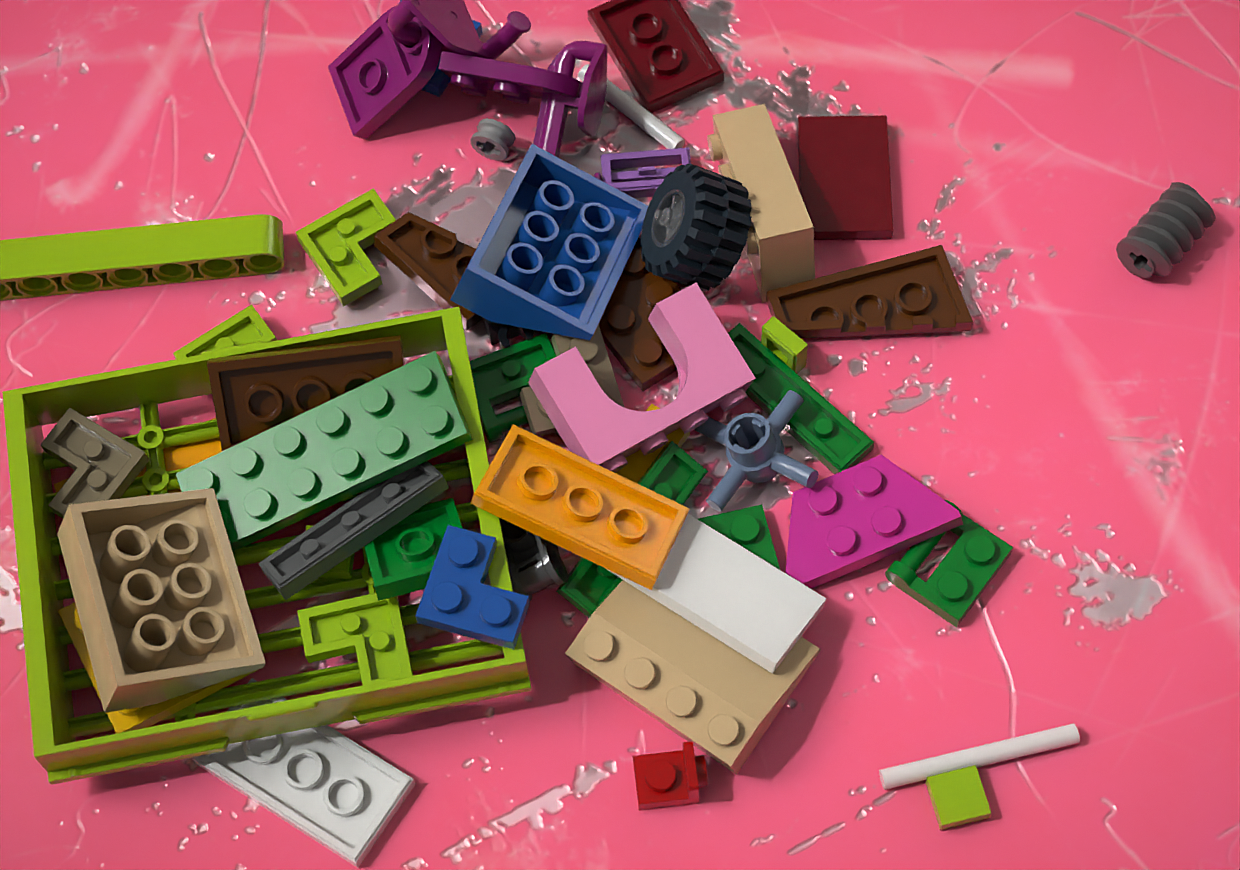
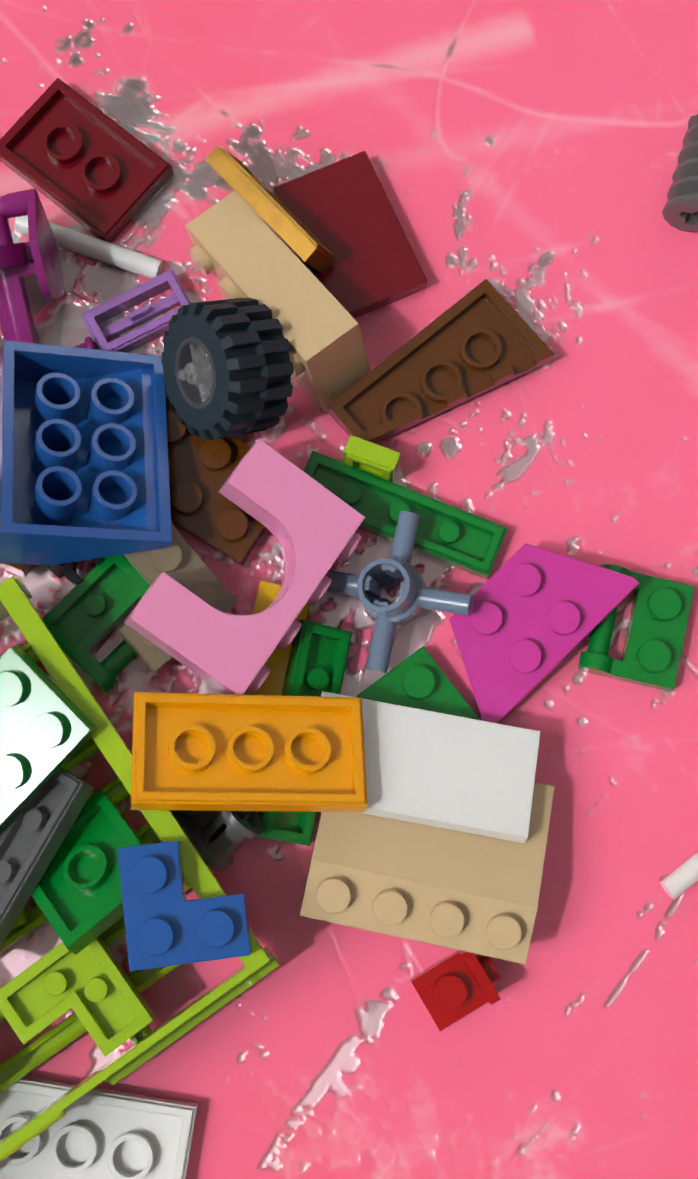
camera: 30 degrees left, 15 degrees up
none -> tile [205,146,336,274]

